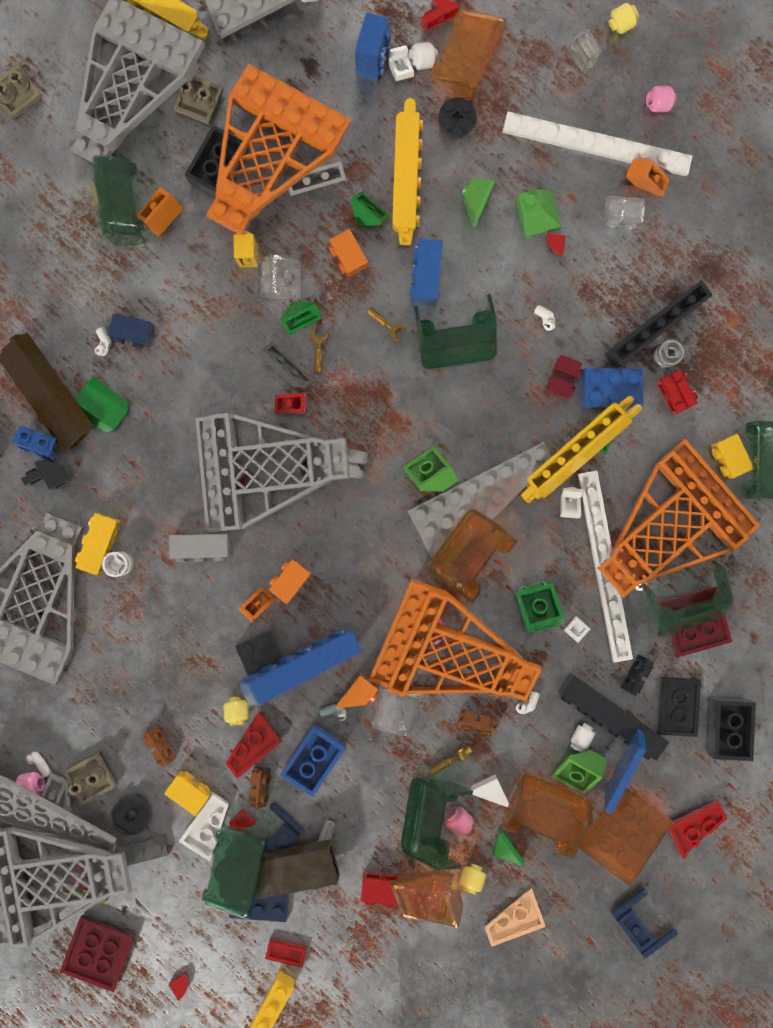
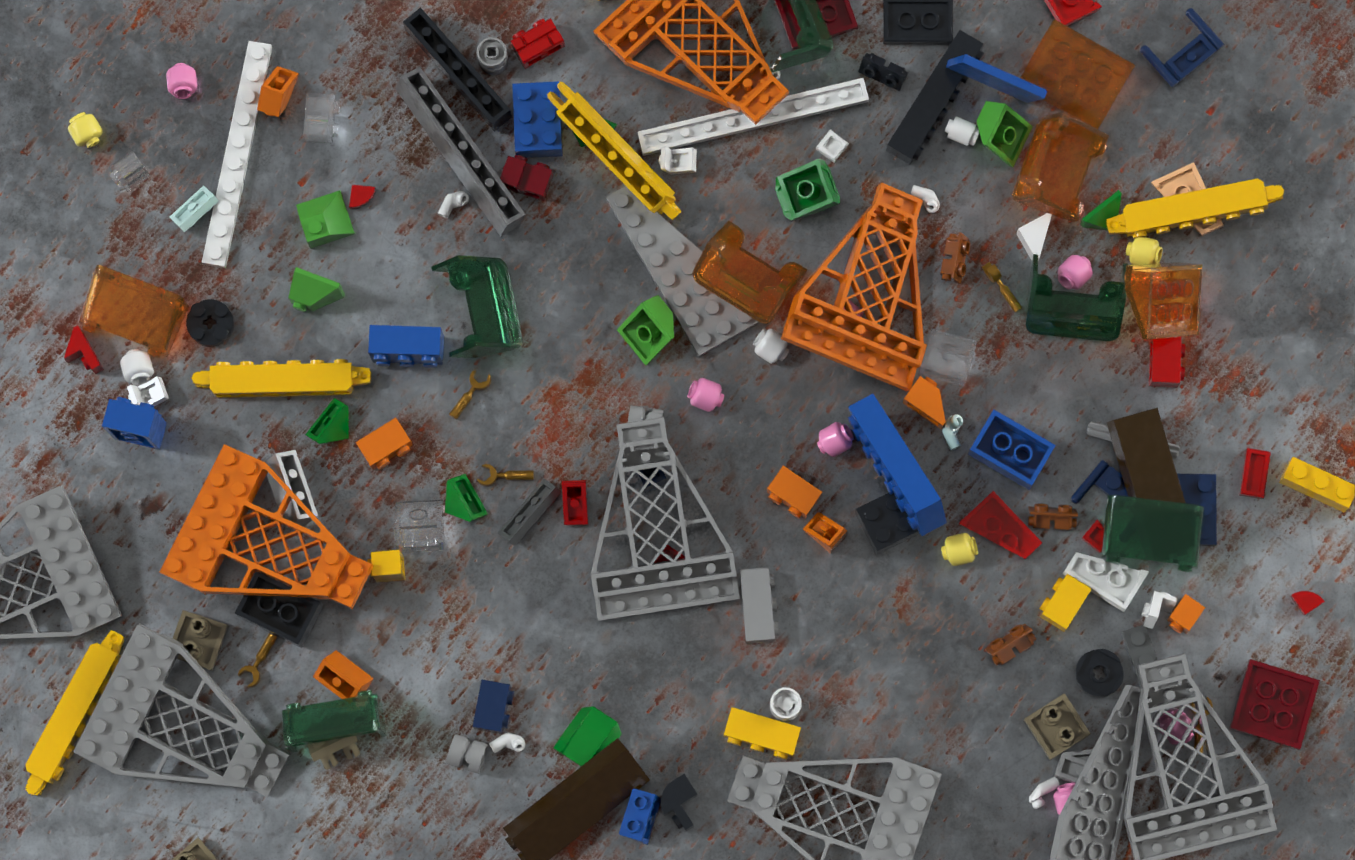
camera: 90 degrees left, 10 degrees down
none -> light aqua plate [169,186,219,232]
none -> pearl gold piece [238,633,277,688]
none -> flat silver brick [396,67,526,237]
none -> light grey wheel [446,734,488,774]
none -> bright pink head [687,378,724,412]
none -> white head [753,329,789,364]
none -> bright pink head [817,422,854,457]
none -> yellow hinge [1106,178,1285,239]
none -> white bracket [1142,591,1177,629]
none -> orange brick [1167,594,1206,634]

